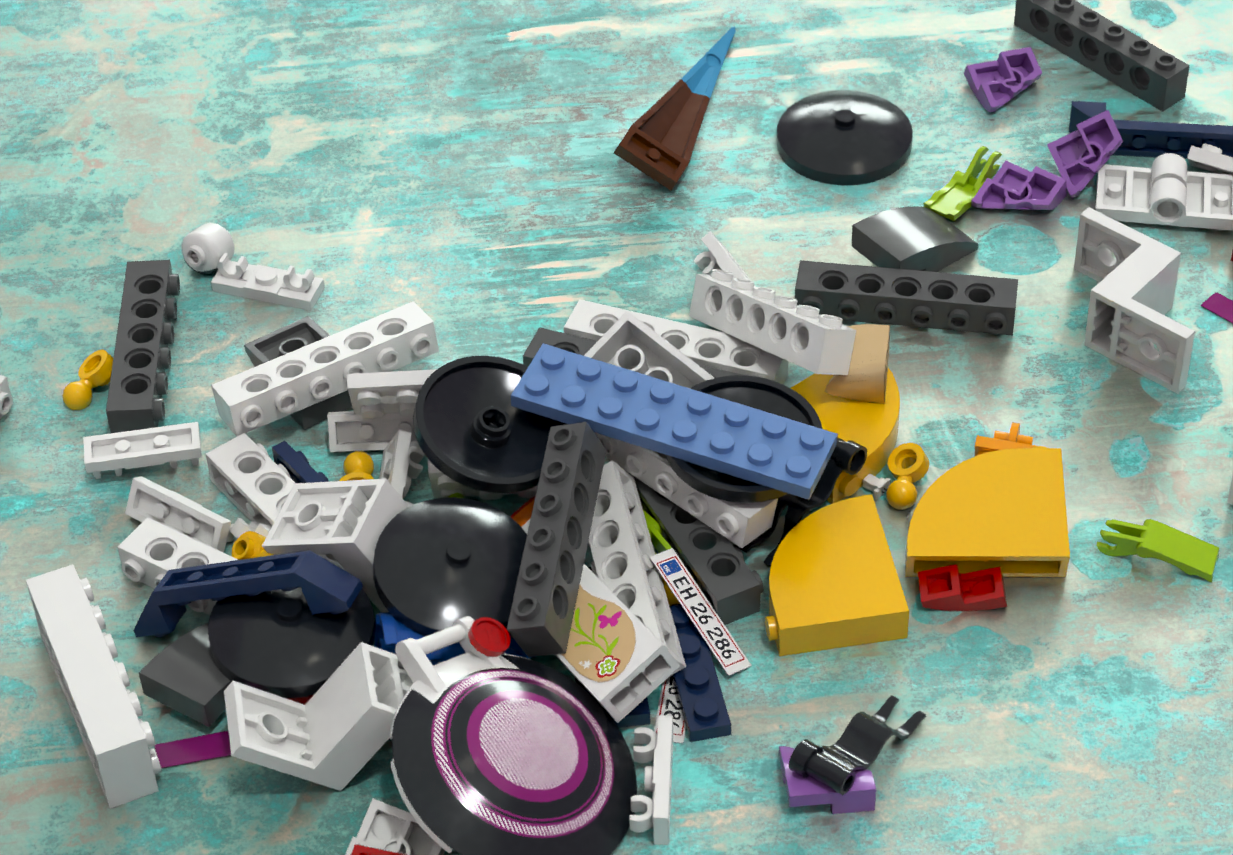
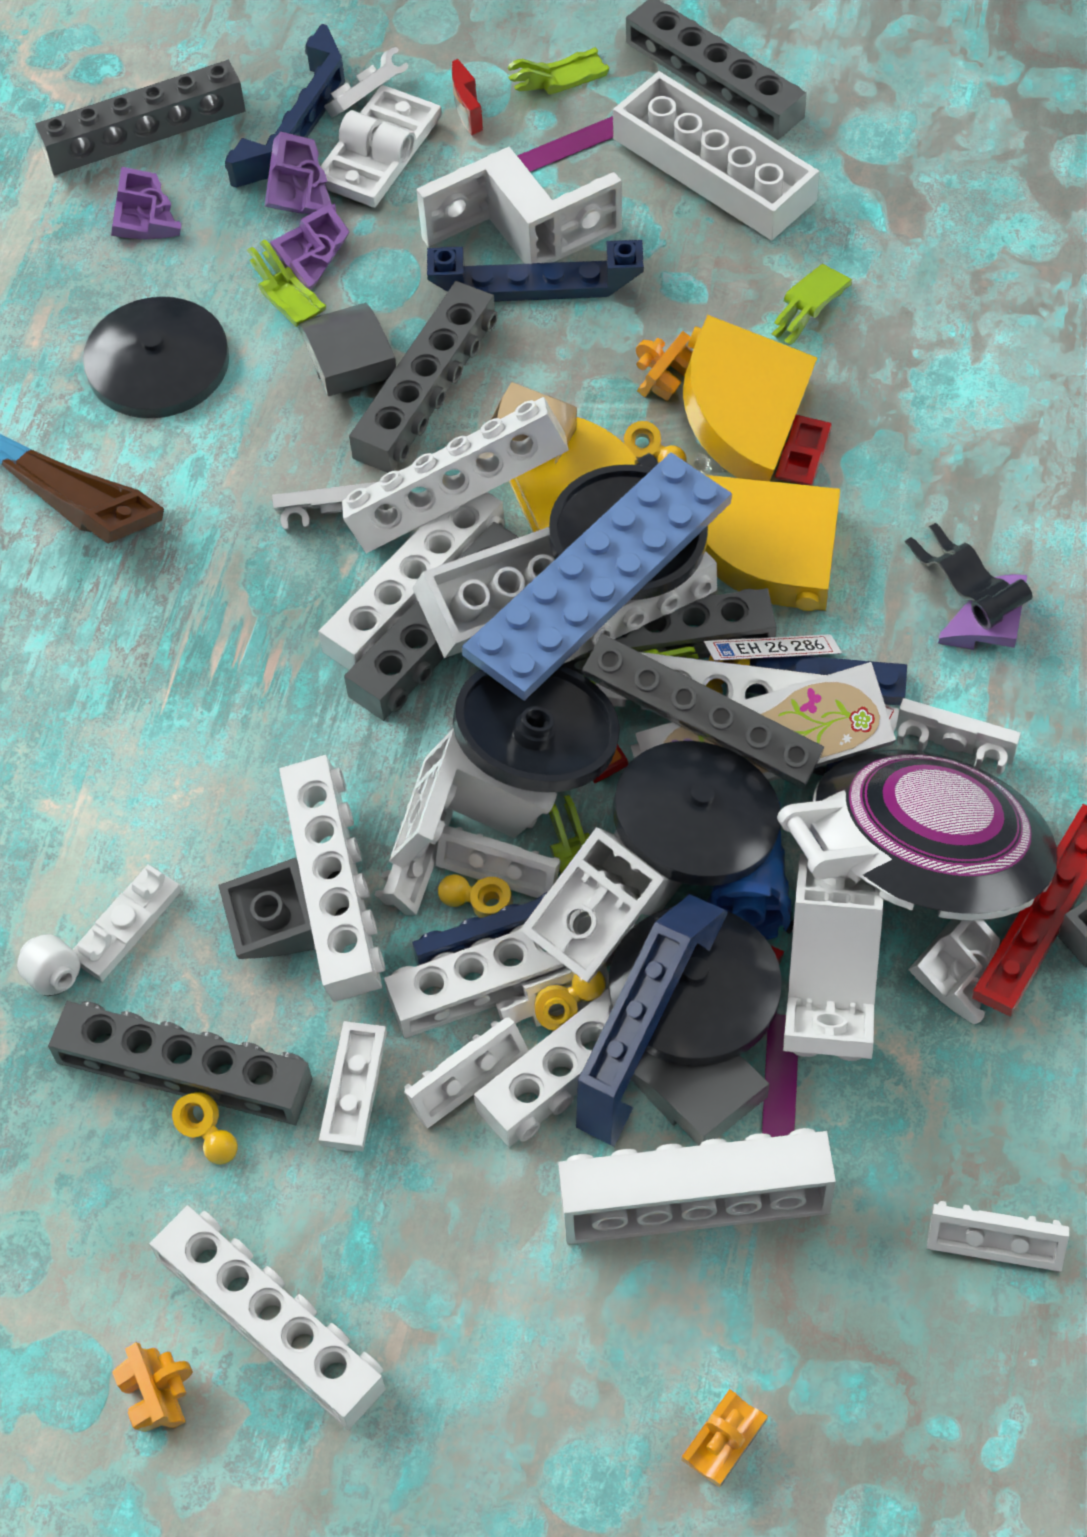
camera: 70 degrees left, 15 degrees up
red piece [468,617,510,657] -> none
none -> dark blue slope [427,240,644,302]

